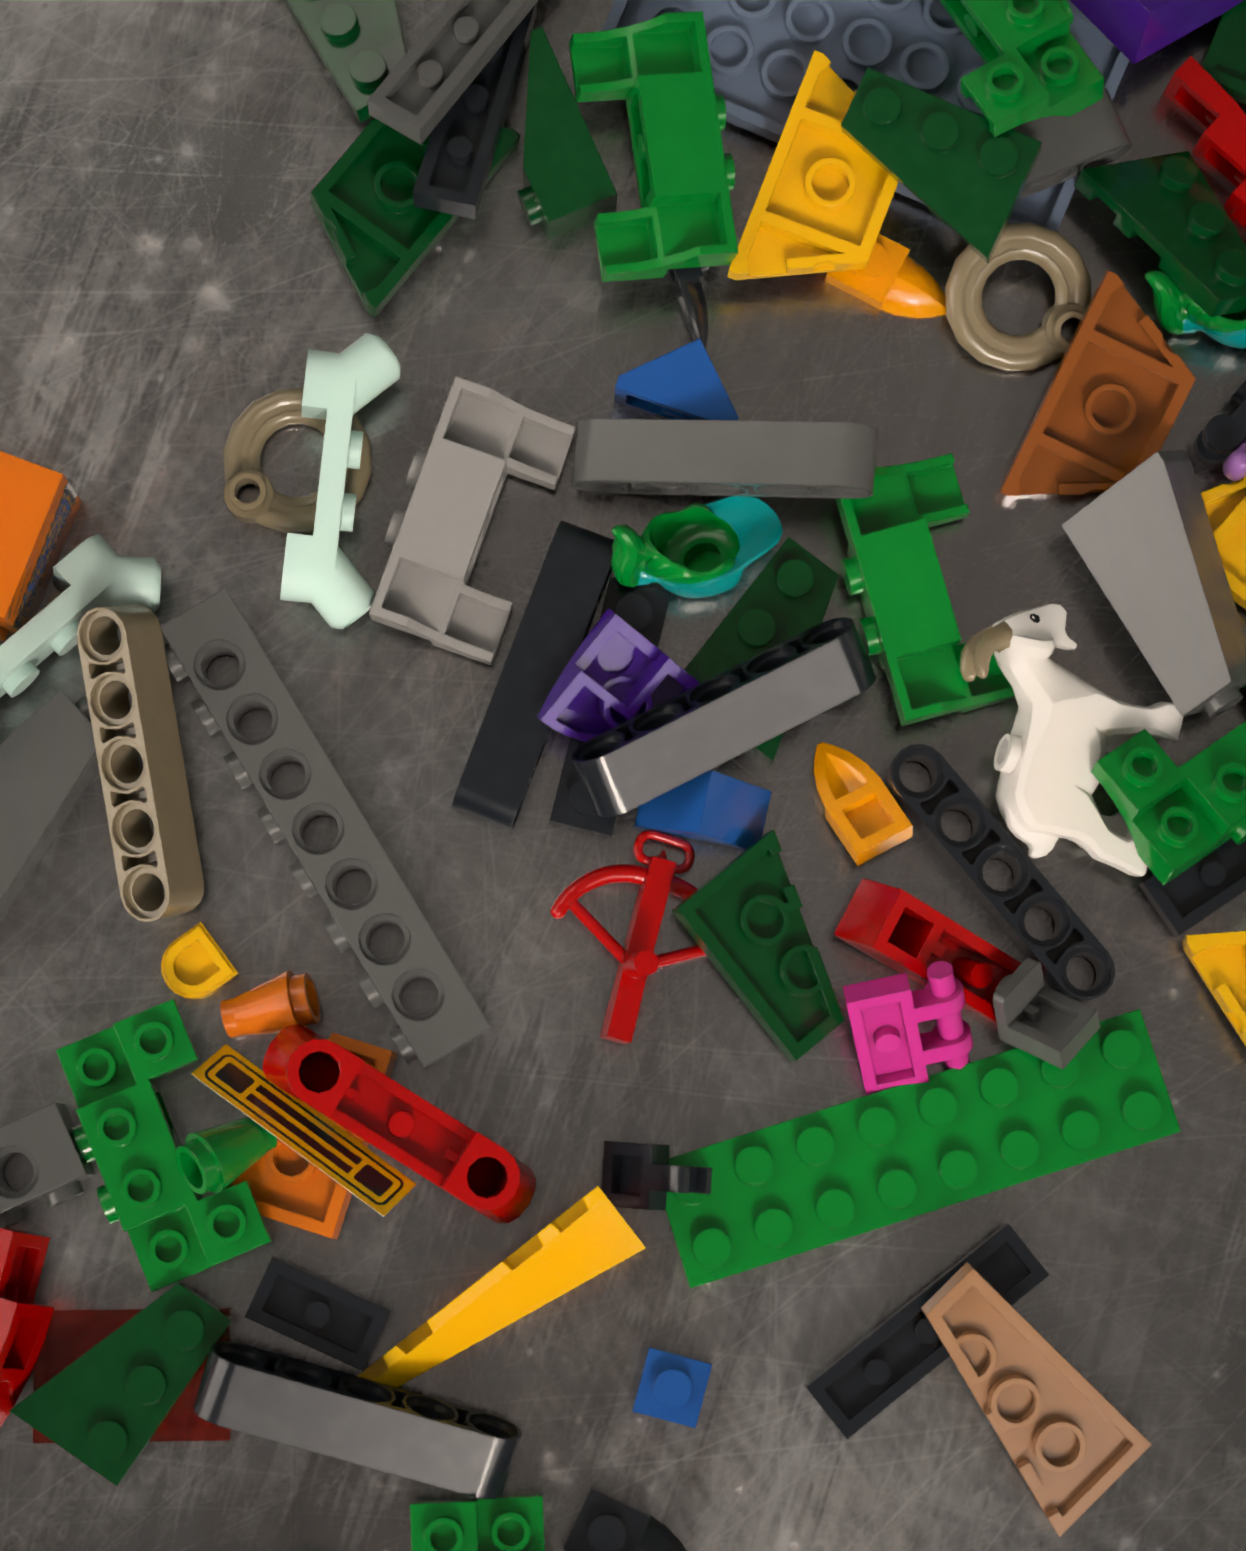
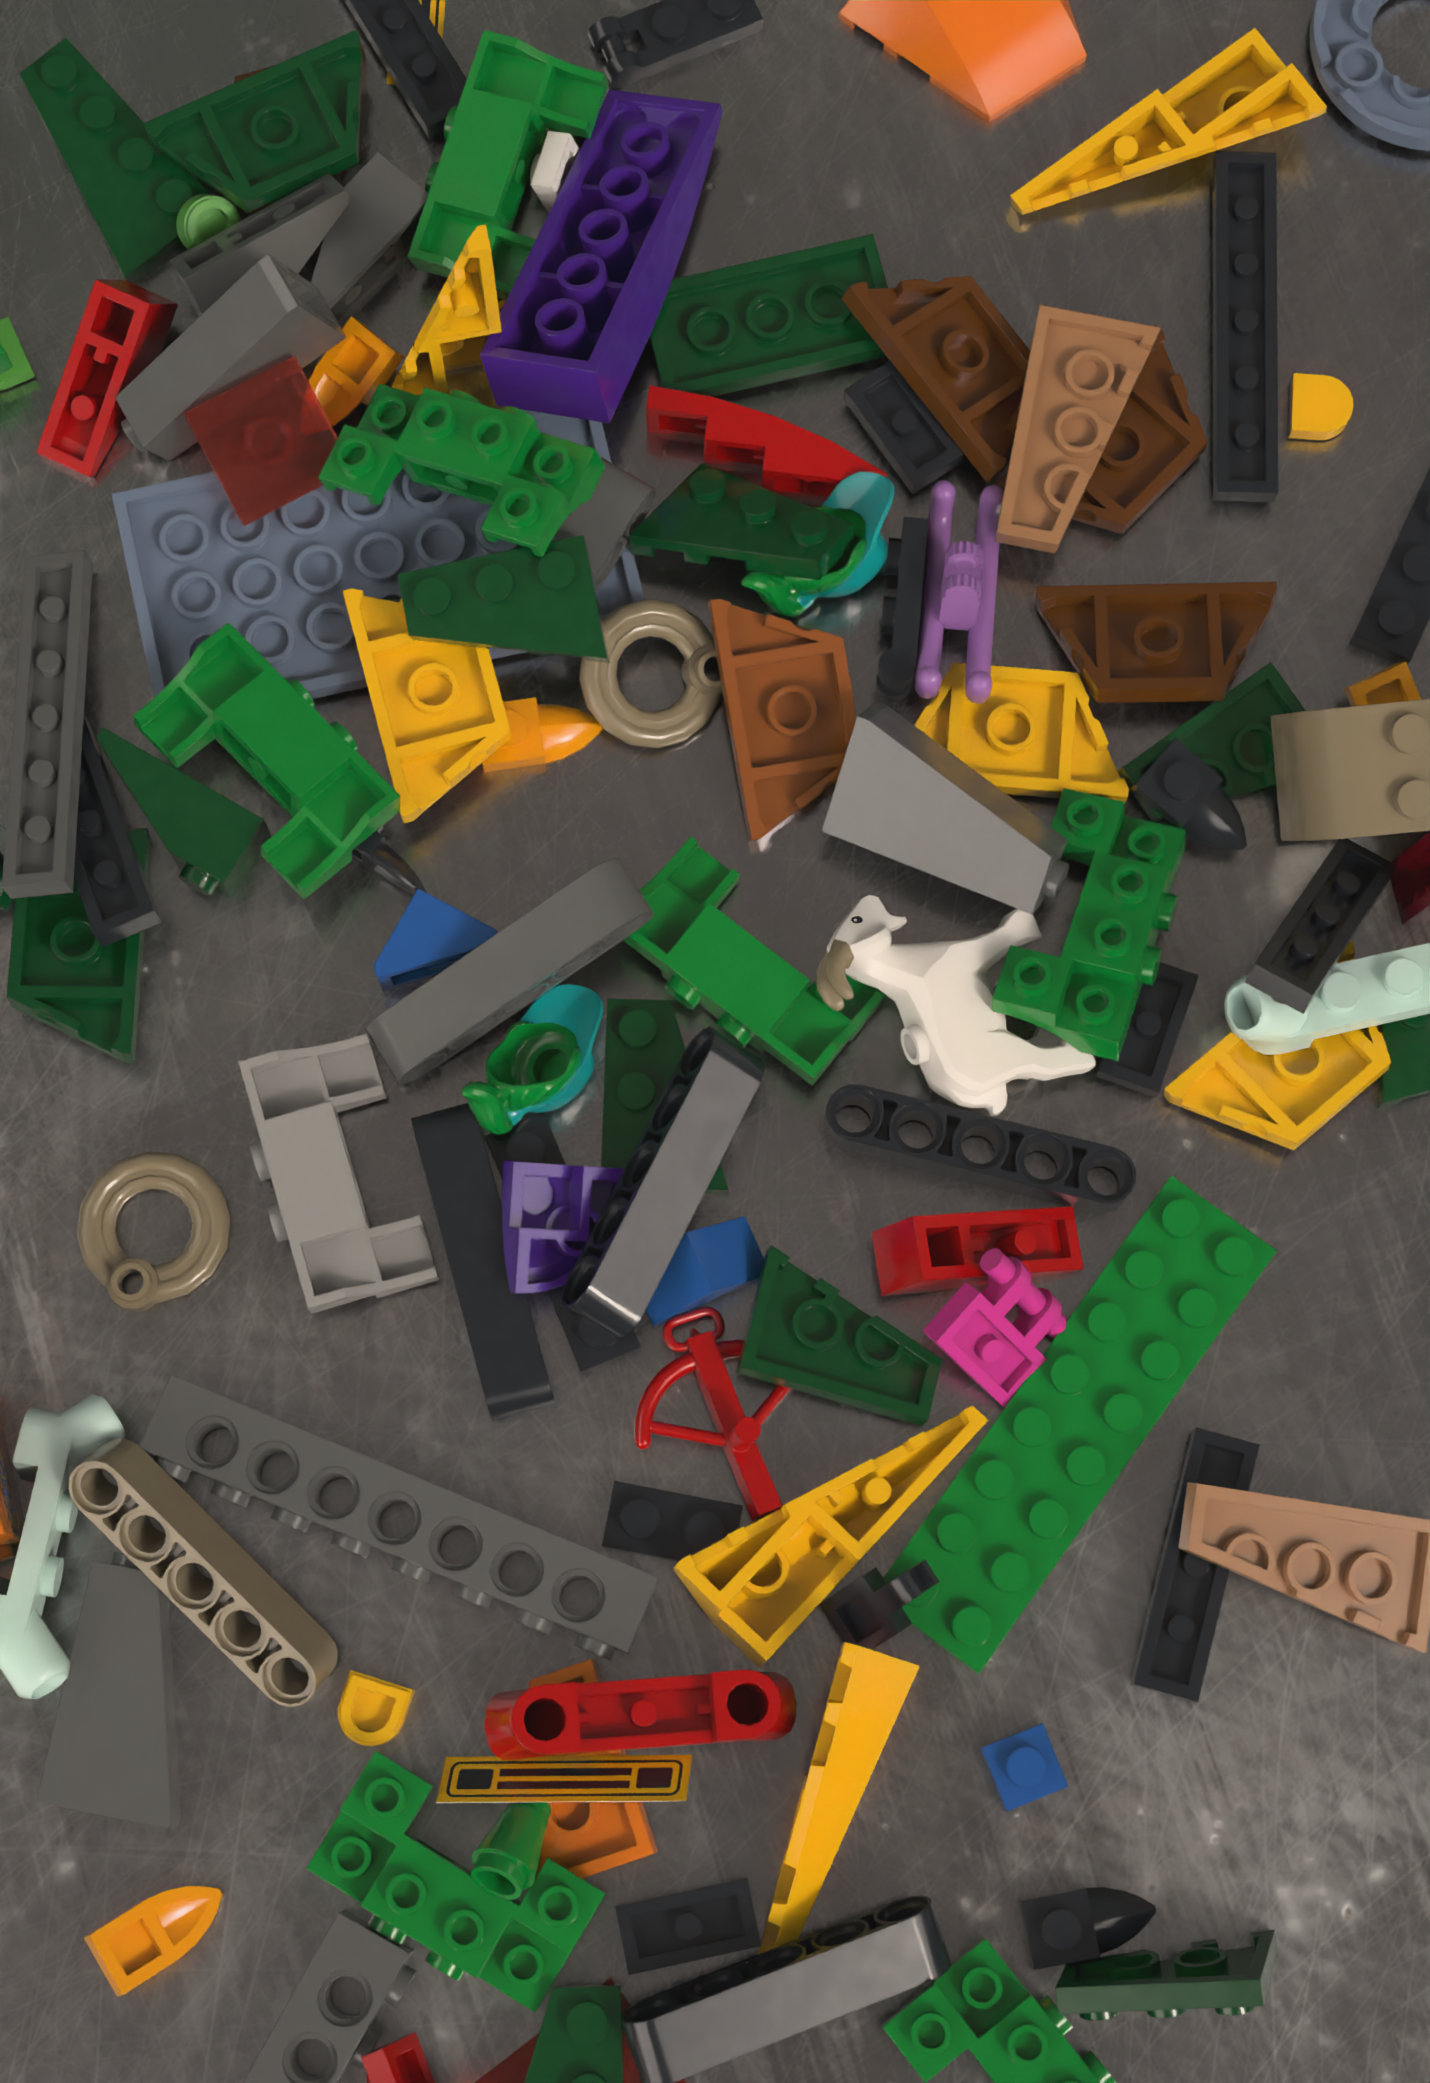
camera: 30 degrees left, 5 degrees down
orange cone [220,970,321,1038] -> none
light aqua plate [280,333,401,629] -> none
light orange plate [814,742,913,866] -> none
dark grey bracket [993,957,1100,1069] -> none
none -> black plate [602,1481,743,1562]
none -> yellow wedge [673,1405,988,1668]

